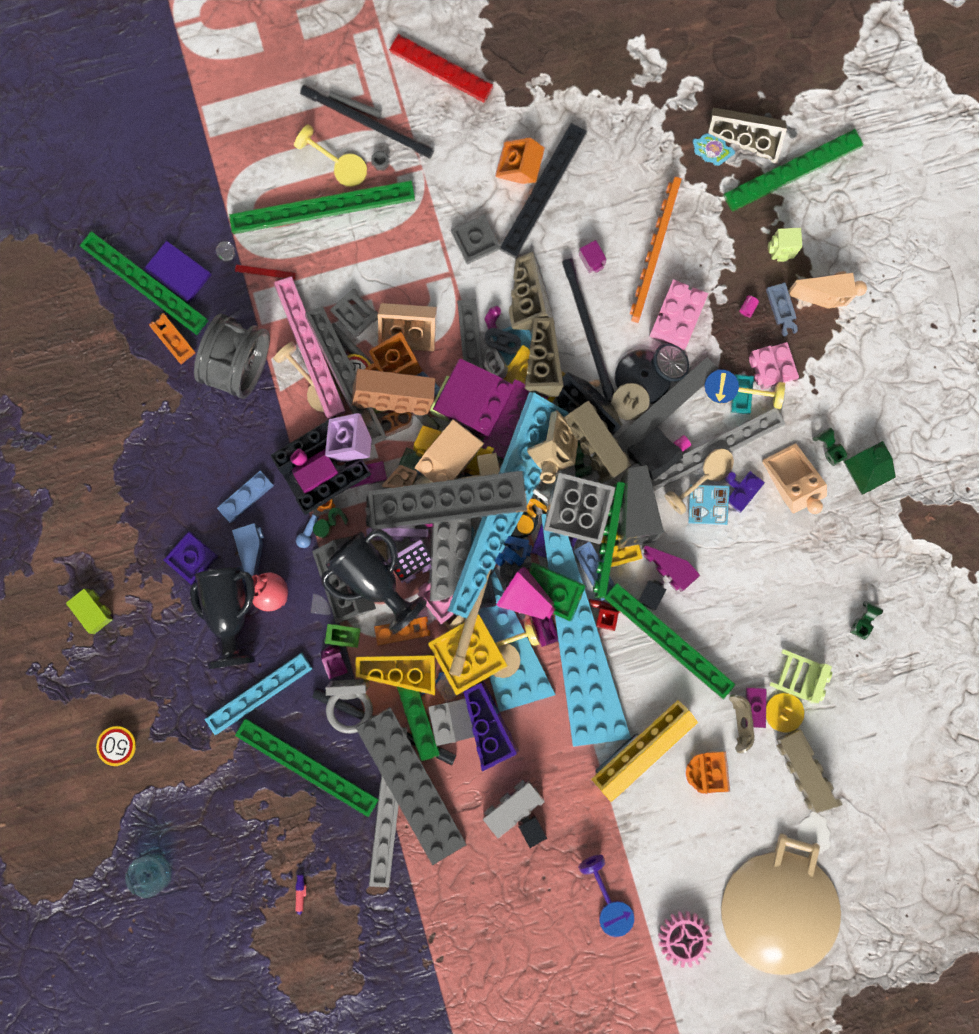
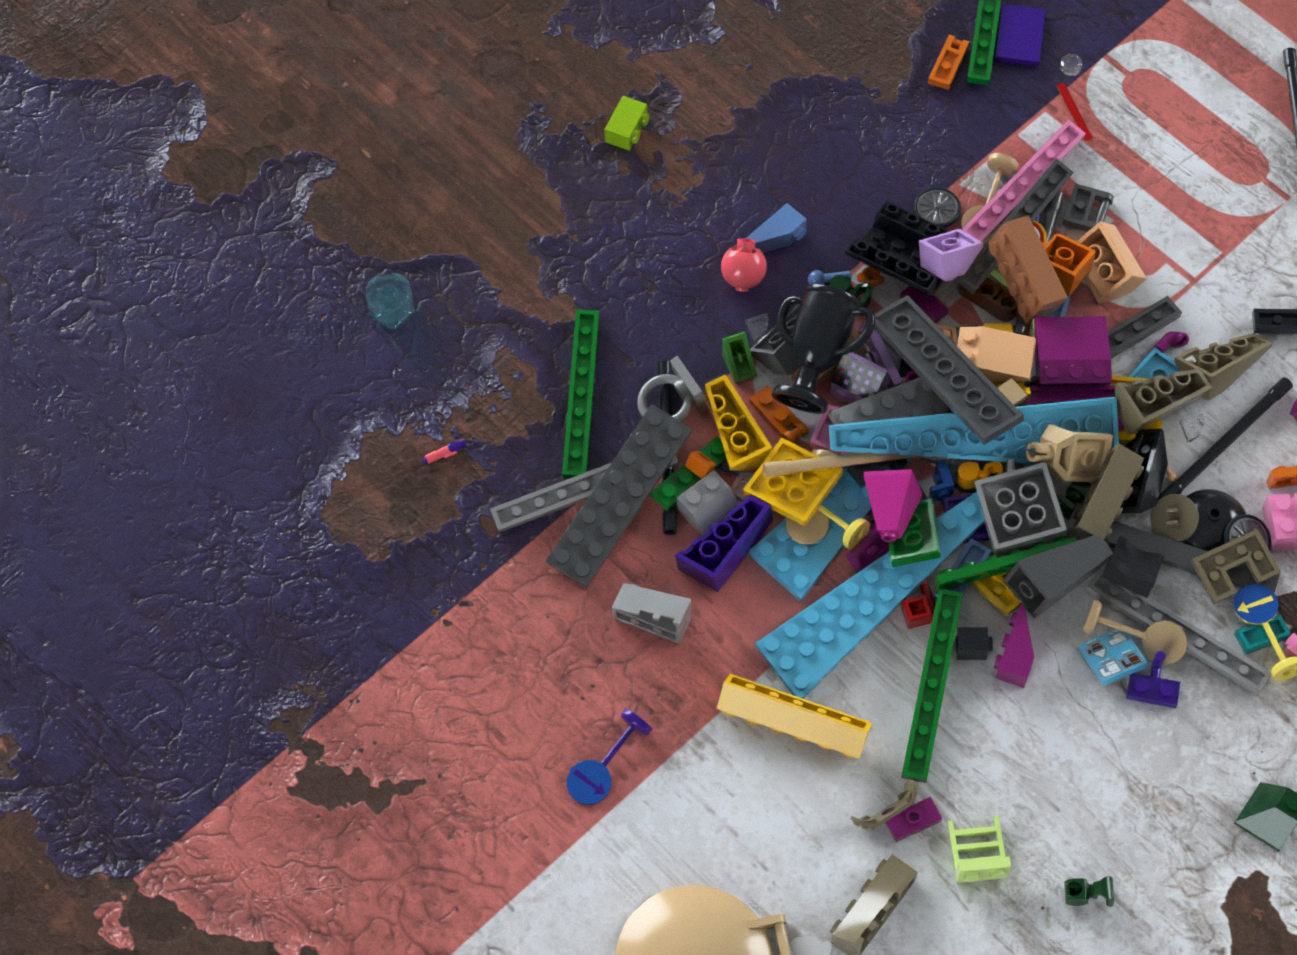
camera: 60 degrees right, 20 degrees down
piece [96,726,136,766] -> none
dark purple tile [163,531,218,585] -> none
black piece [190,567,256,669] -> none
dark grey wheel [194,313,270,399] -> none
medium azure tile [205,653,313,735] -> none
medium blue plate [217,471,274,523] -> none
green plate [229,180,415,235] -> none
dark pink hinge [290,449,307,466] -> none
magenta slope [291,449,338,494] -> none
light yellow piece [294,124,367,187] -> none
magenta bracket [321,645,348,679] -> none
dark grey tile [371,151,389,171] -> none
dark grey plate [451,215,500,264] -> none
light grey plate [482,348,508,379] -> none
black plate [484,328,521,355] -> none
blue bracket [495,545,524,567] -> none
black brick [518,815,547,848] -> none
bright pink gear [658,911,713,968] -> none
dark pink hinge [673,435,691,452] -> none
orange slope [686,751,730,794] -> none
light nougat slope [763,444,827,514] -> none
yellow piece [766,693,804,732] -> none
dark green leg [812,428,847,466] -> none
none -> orange slope [685,451,716,479]
none -> flat silver wheel [913,187,961,228]
none -> dark tan plate [1191,529,1281,605]

